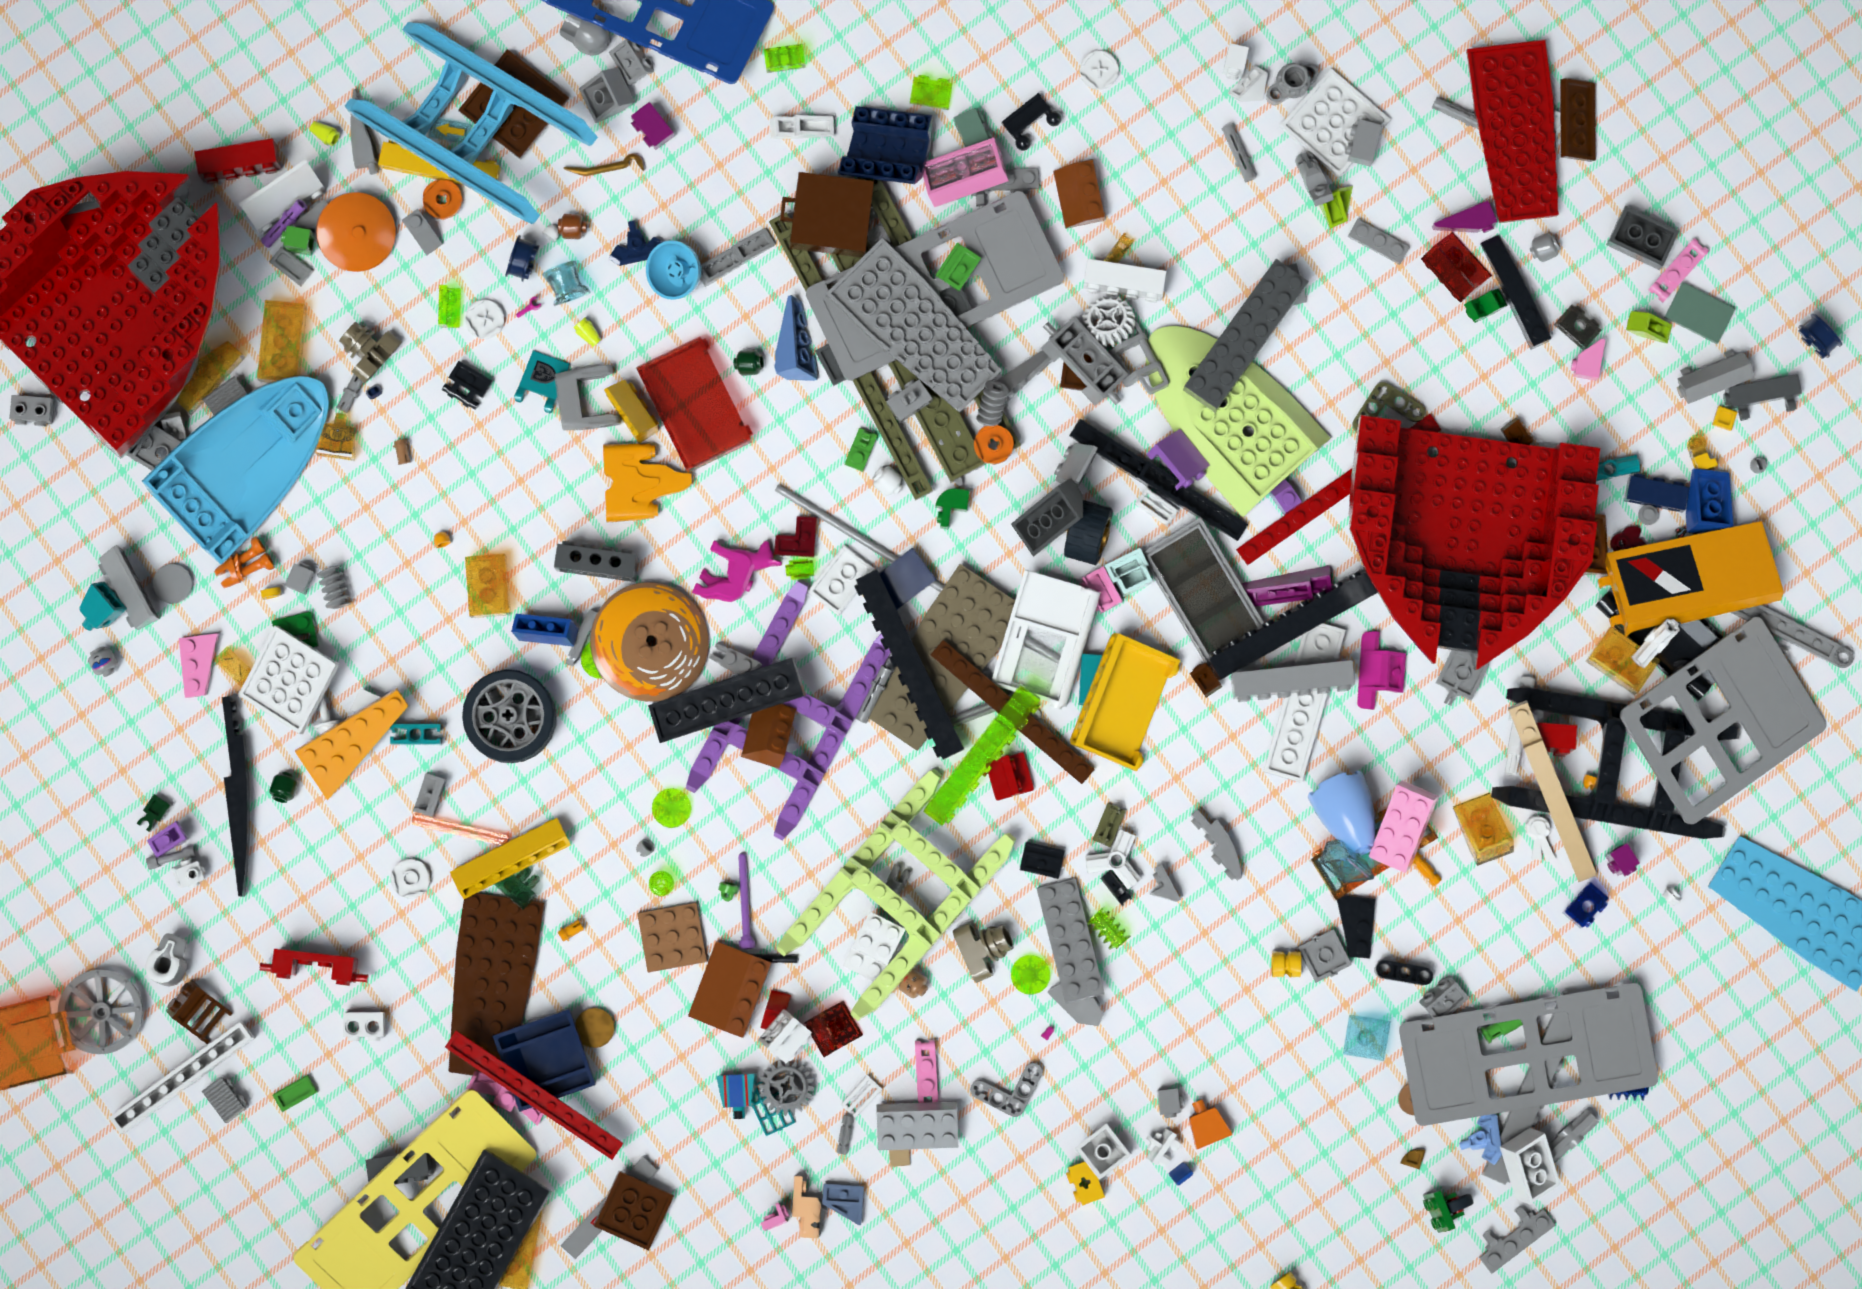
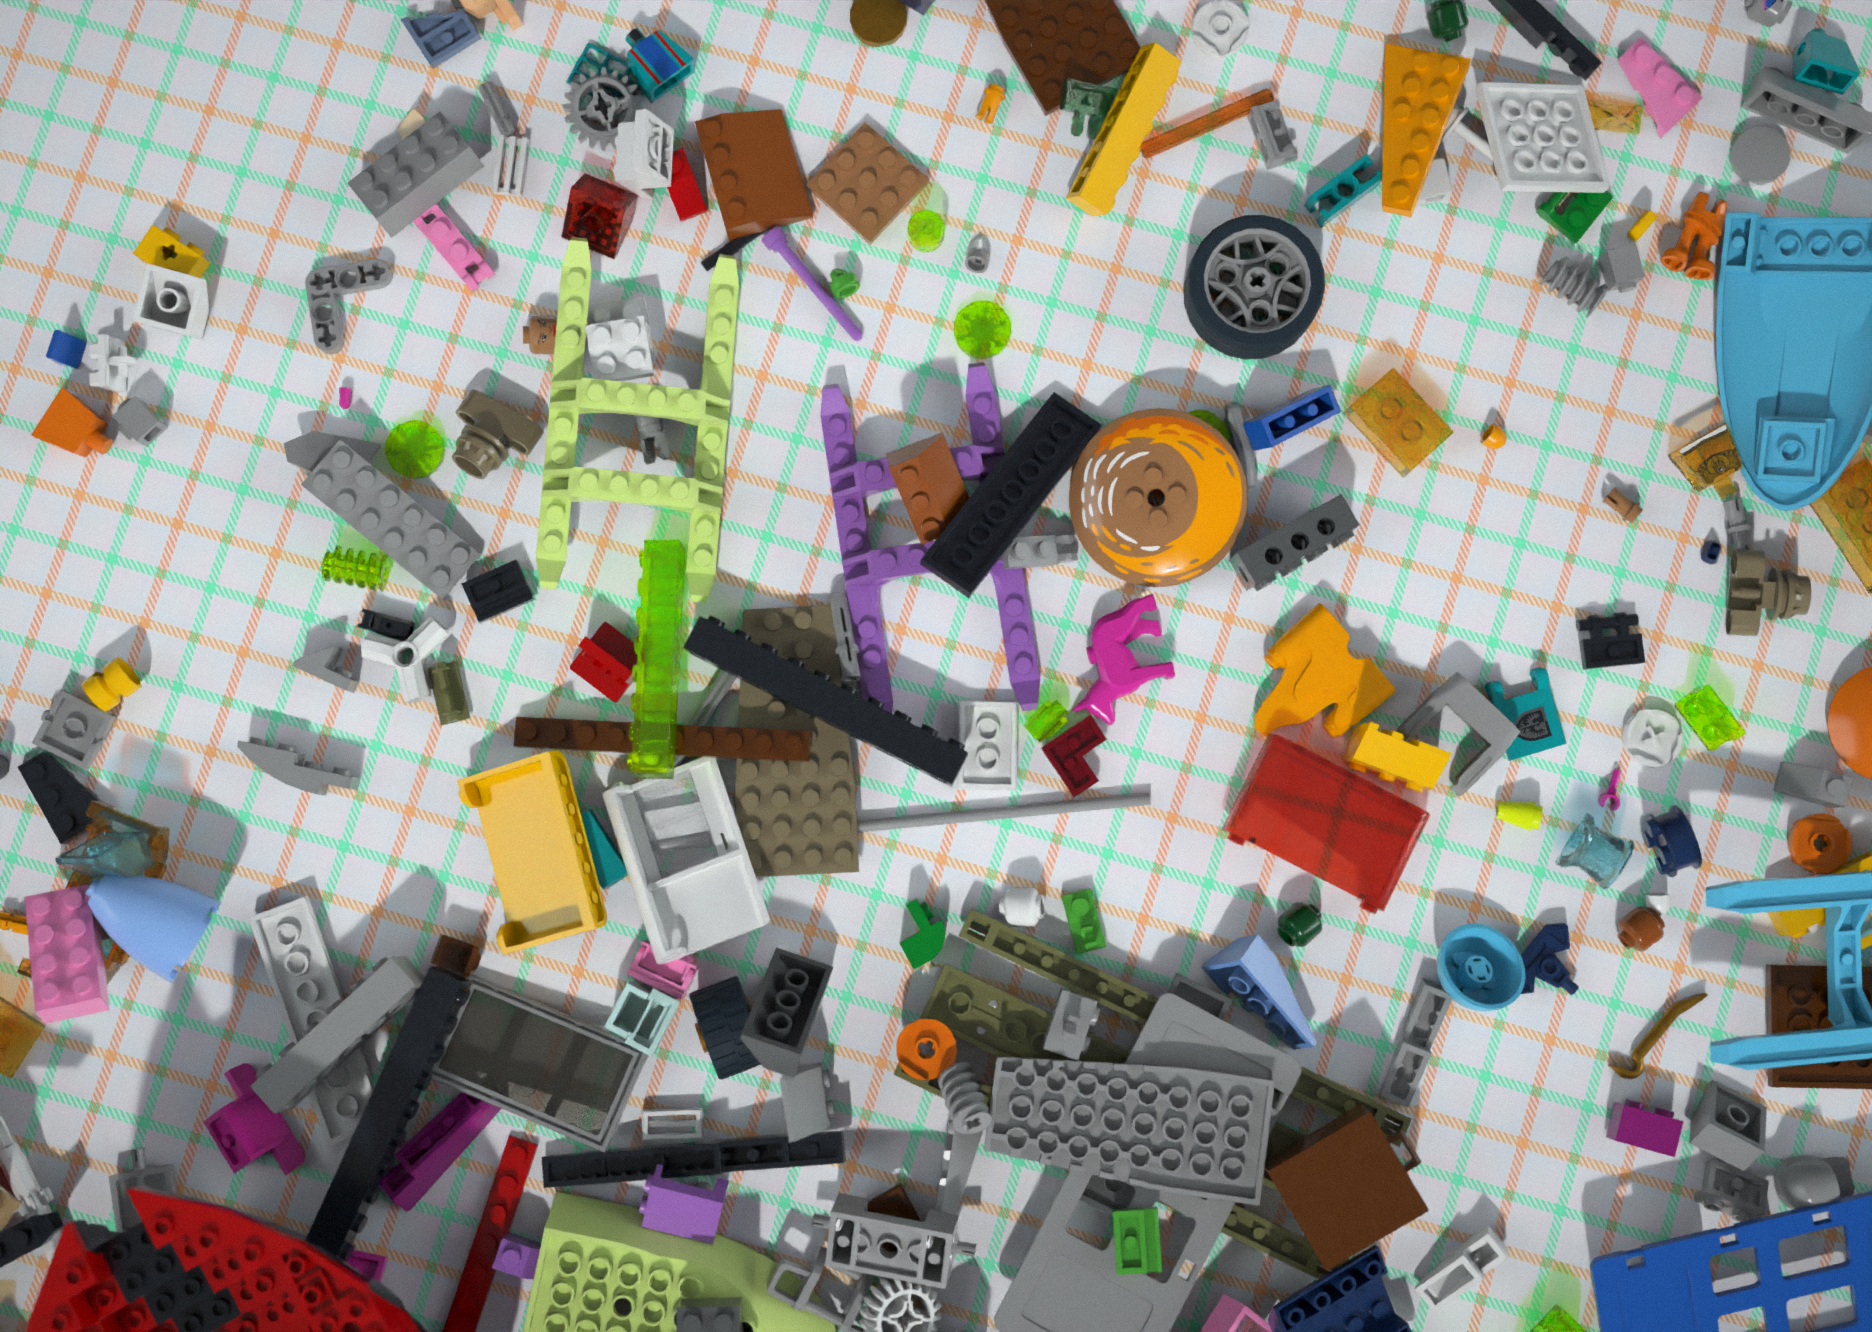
camera: 145 degrees right, 0 degrees up
dark blue tile [879,548,937,610] -> none

